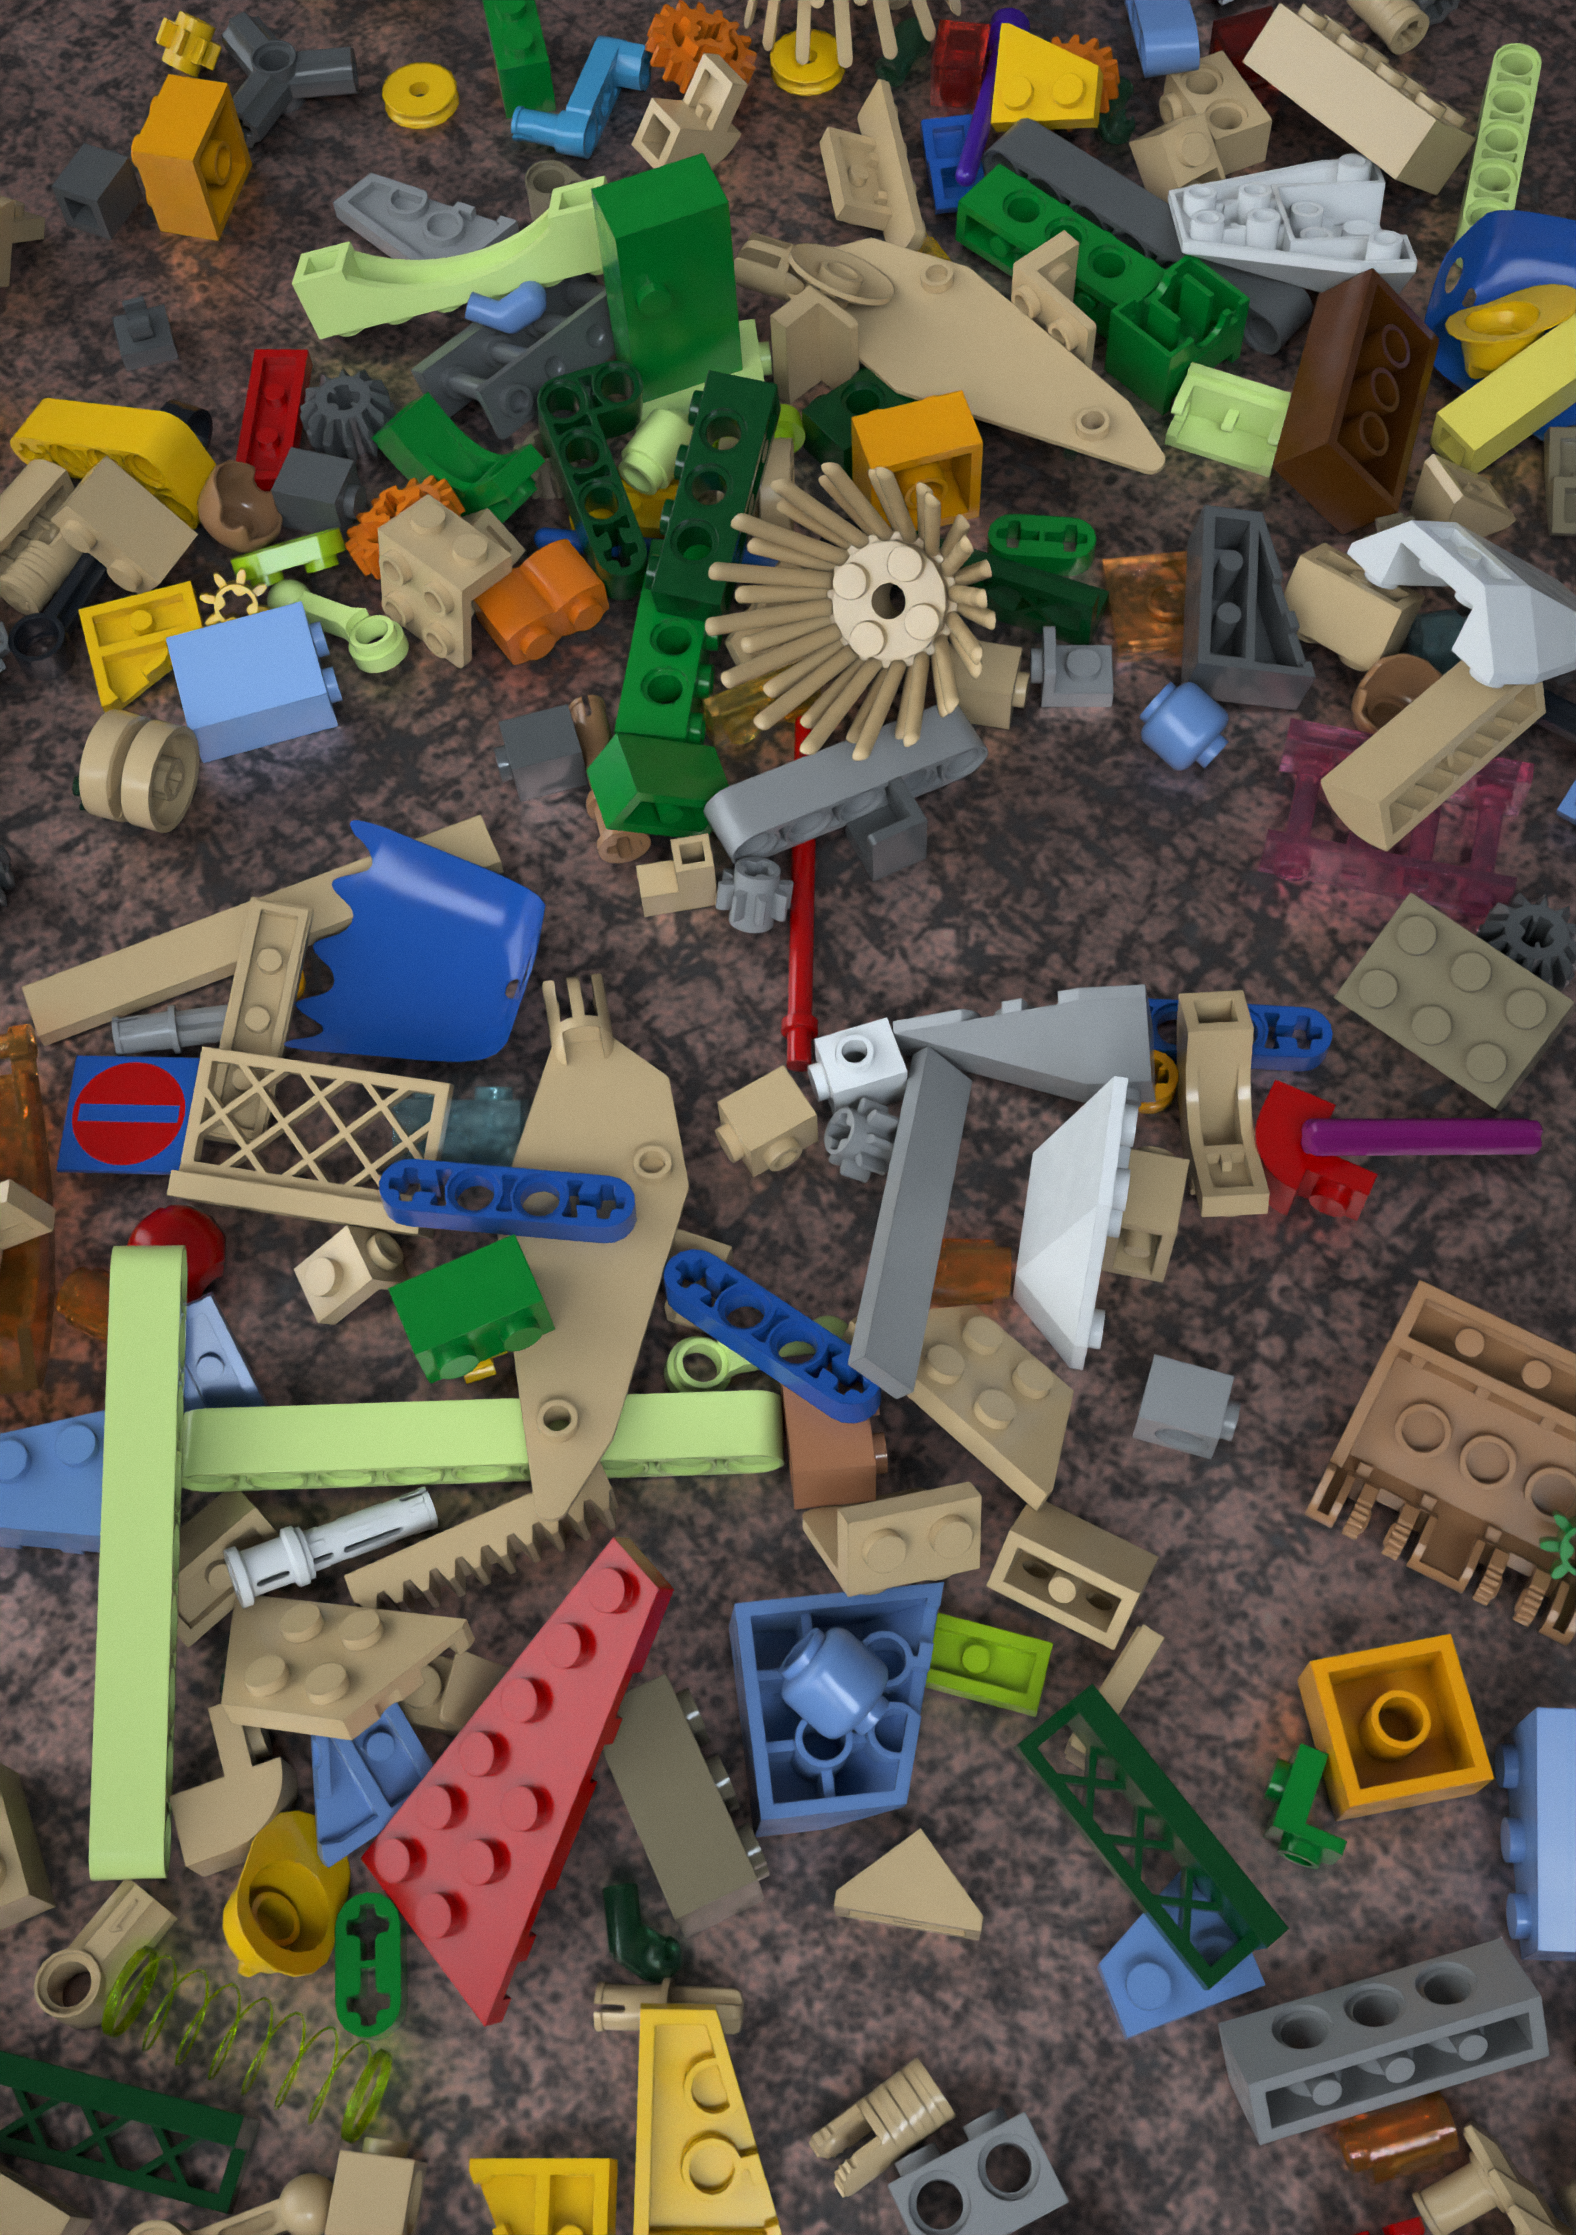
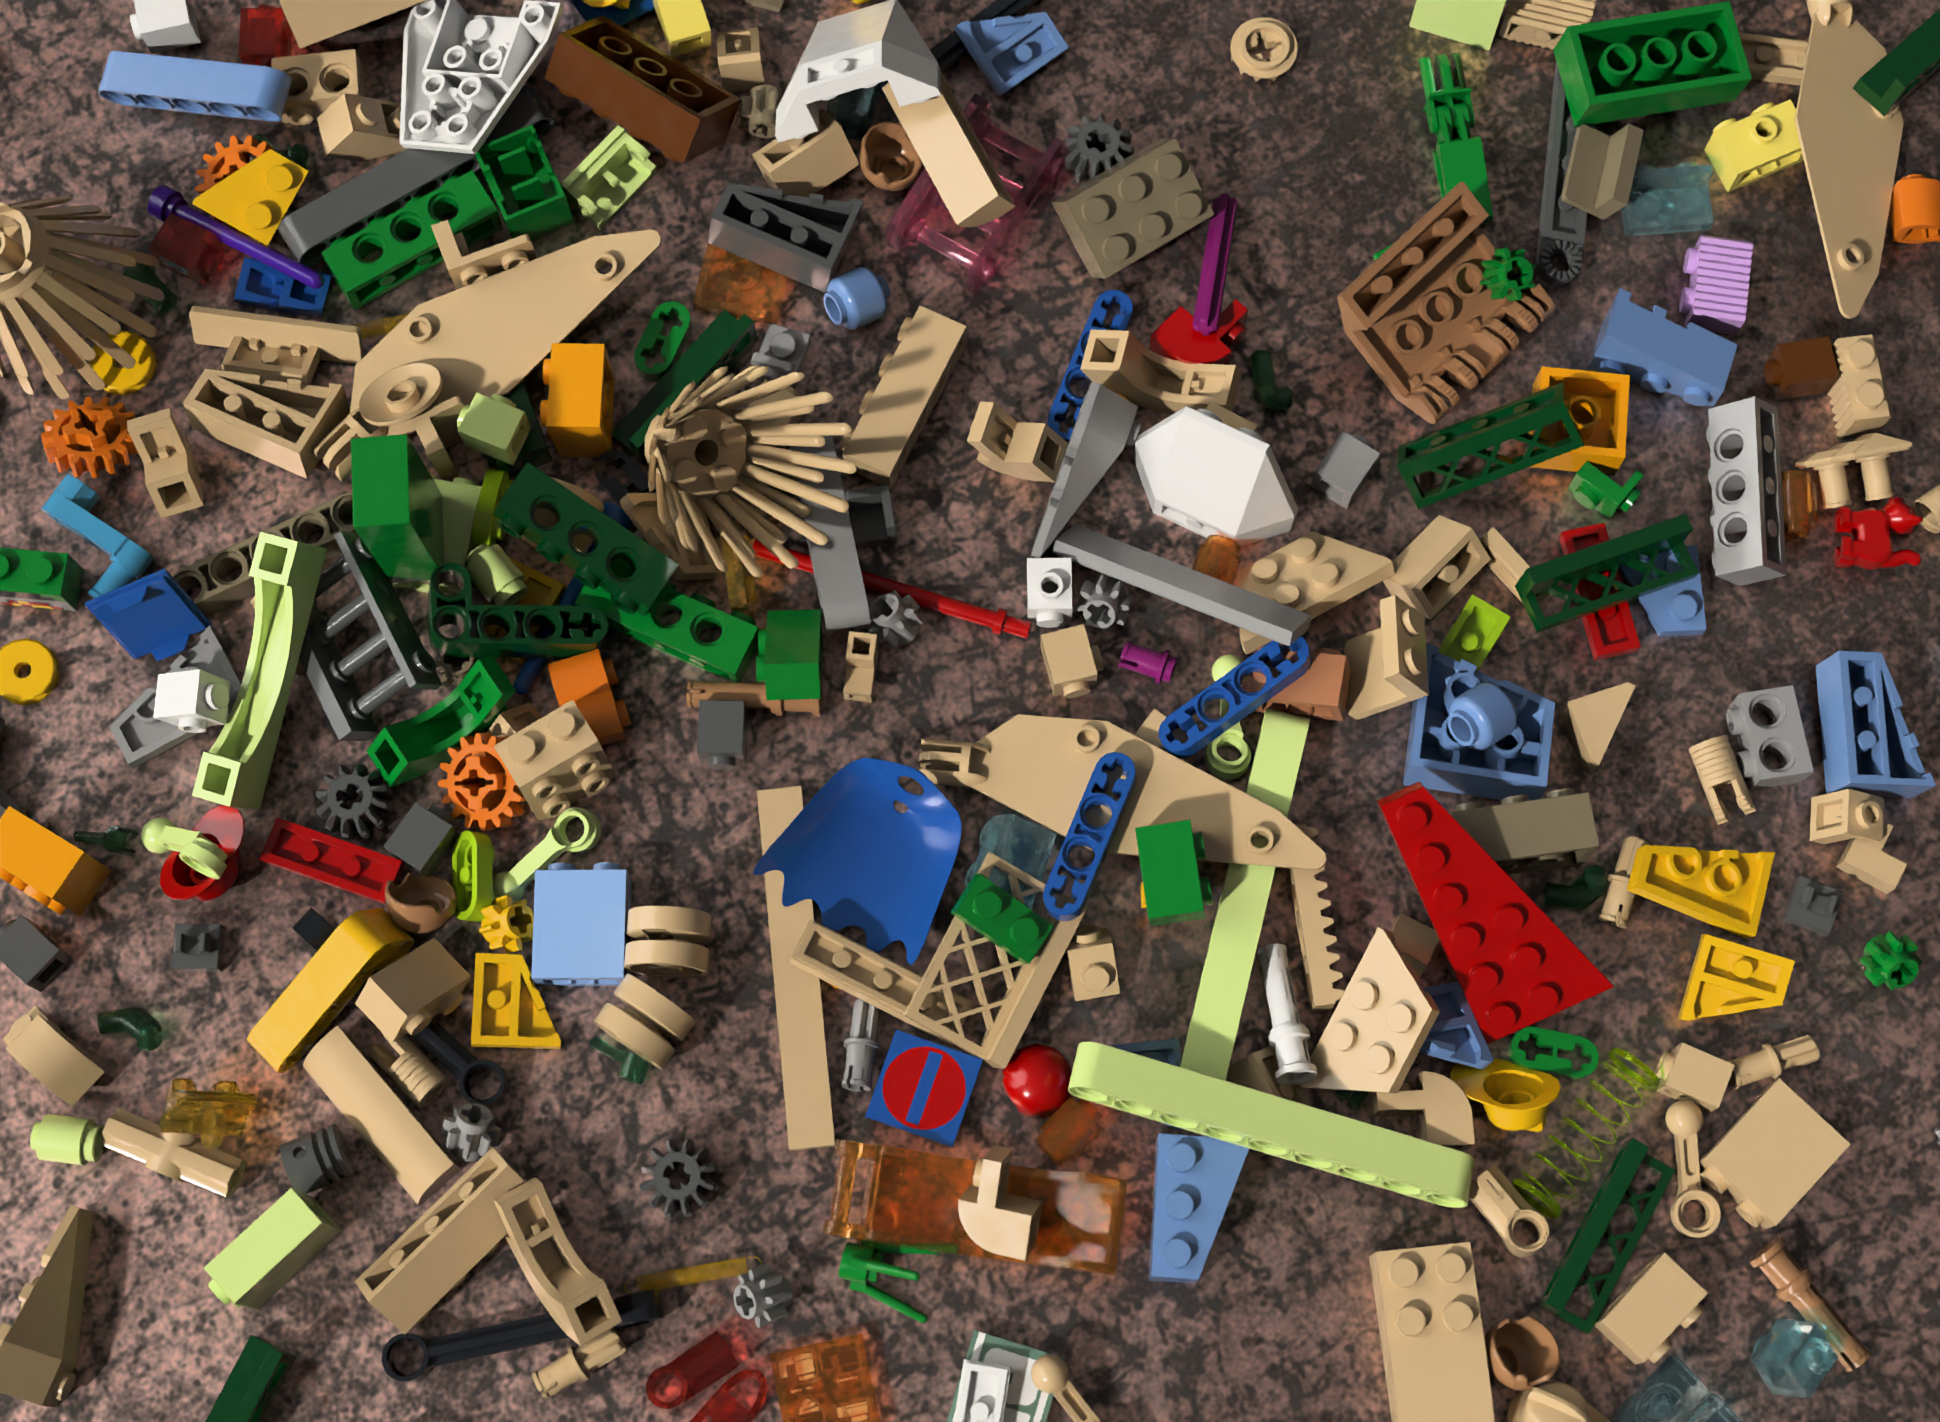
camera: 75 degrees left, 10 degrees up
medium blue arm [465,281,547,334] -> none
none -> clear green hand [73,825,139,856]
none -> blue piece [85,568,212,662]
none -> clear green arm [97,1007,162,1051]
none -> yellowish green piece [141,818,228,880]
none -> white brick [153,669,231,733]
none -> red piece [160,805,245,901]
none -> tan wedge [183,369,350,479]
none -> yellowish green brick [457,392,532,465]
none -> tan wheel [624,906,712,978]
none -> tan brick [839,305,967,490]
none -> green plate [950,873,1054,964]
none -> tan brick [967,401,1068,482]
none -> magenta pin [1118,640,1178,685]
none -> clear green arm [1250,350,1293,413]
none -> dark green fence [1397,382,1584,509]
none -> red plate [1559,523,1641,661]

